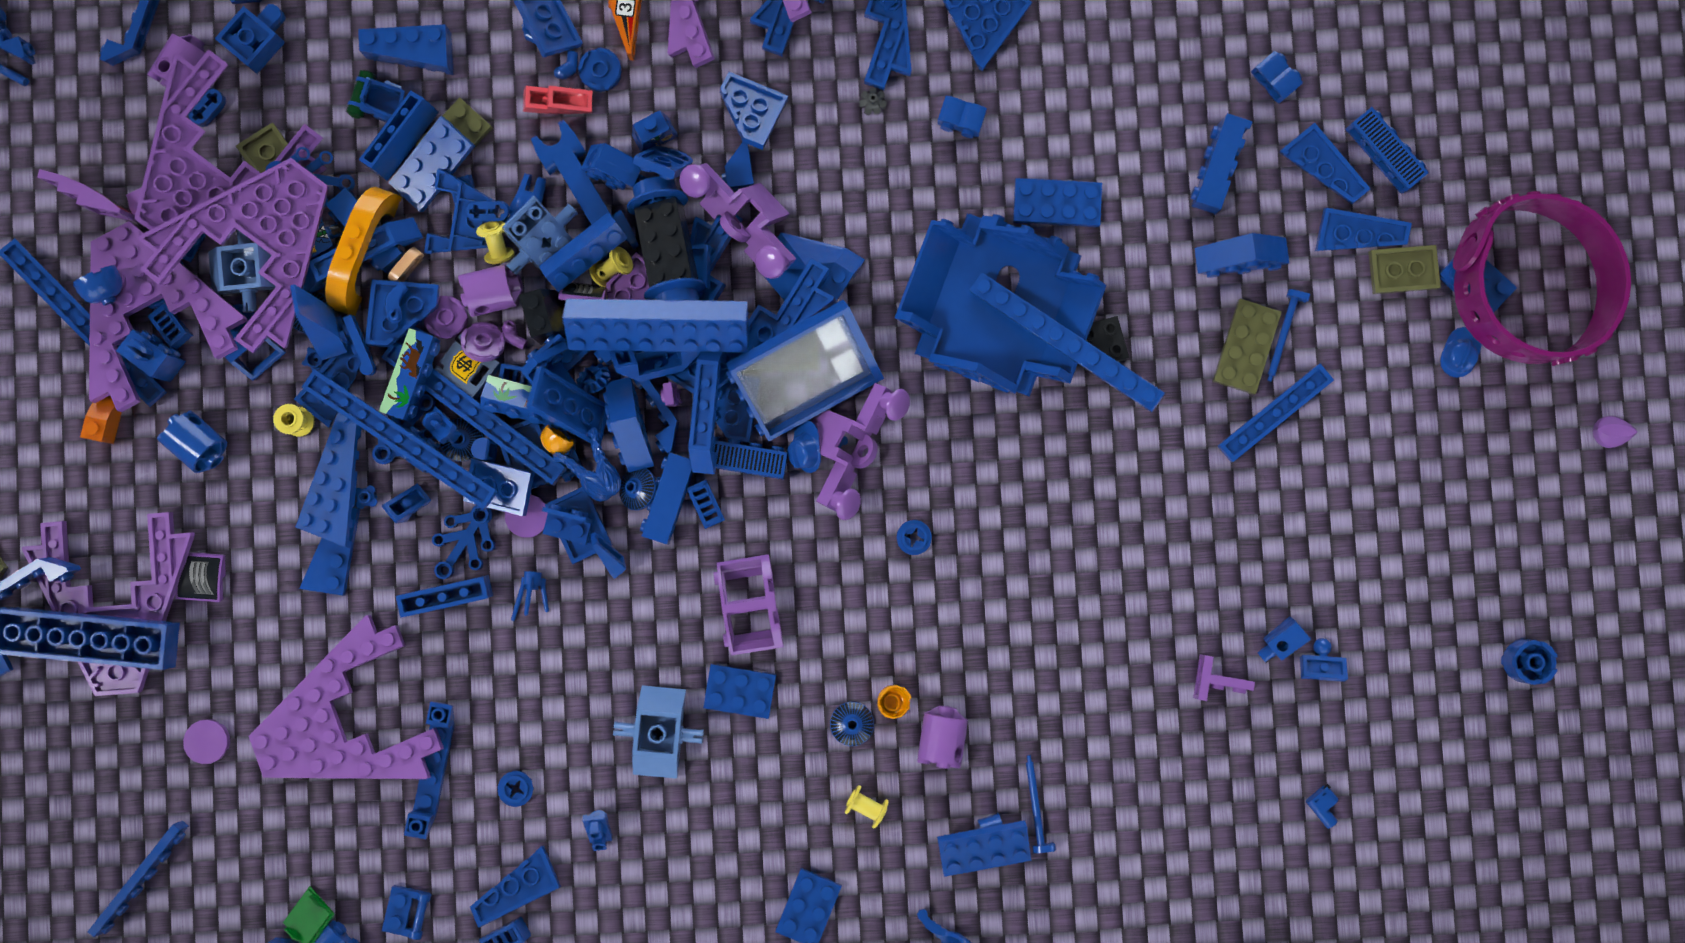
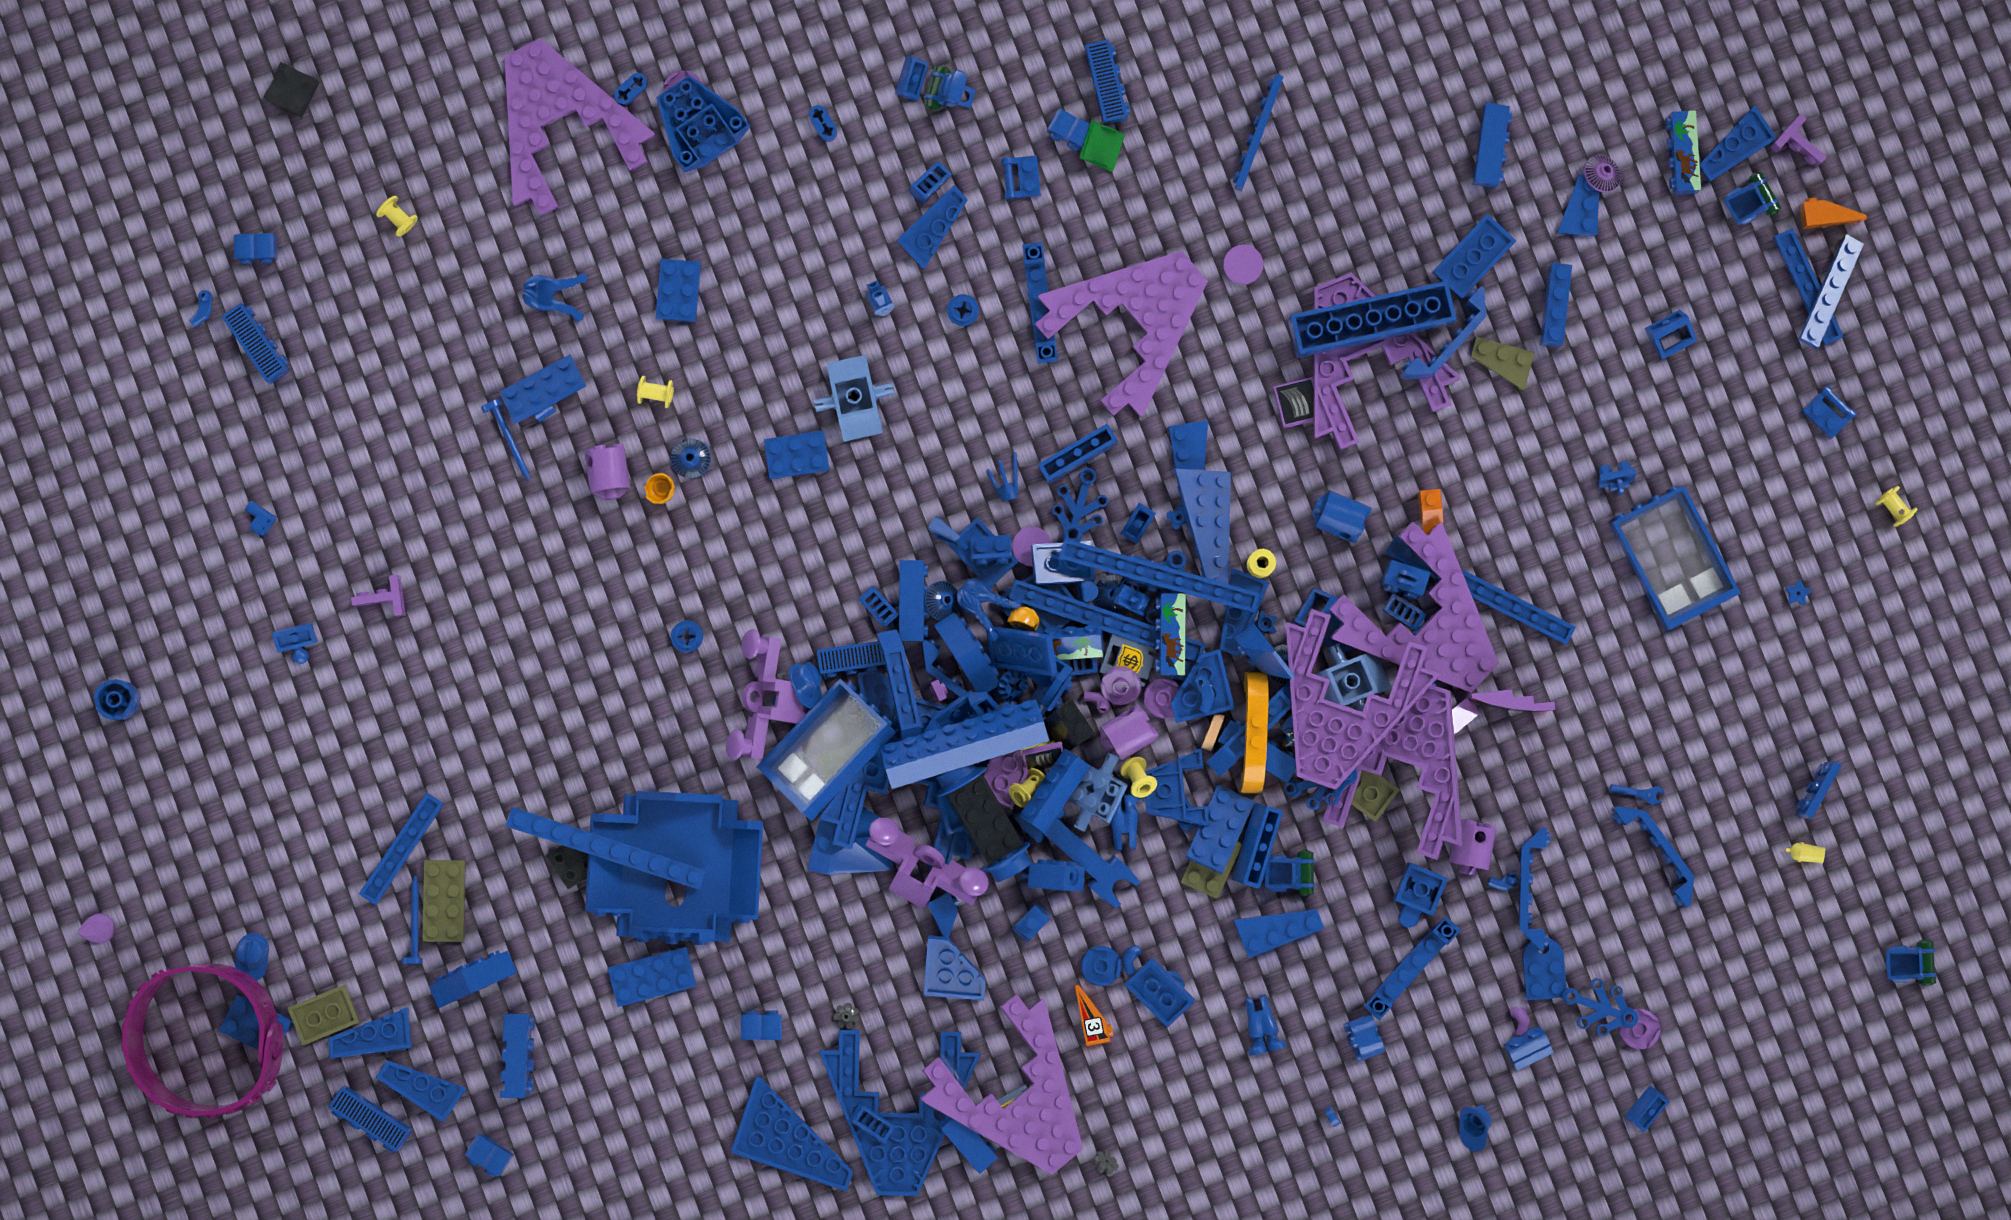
camera: 165 degrees right, 0 degrees up
blue cylinder [73,265,123,306] -> none
blue plate [342,315,377,376] -> none
blue beam [466,200,510,222] -> none
coral slope [523,86,592,114] -> none
blue plate [633,146,693,180] -> none
medium lavender window [713,554,783,656] -> none
blue torso [1257,616,1311,663] -> none
none -> blue arm [1487,873,1518,891]

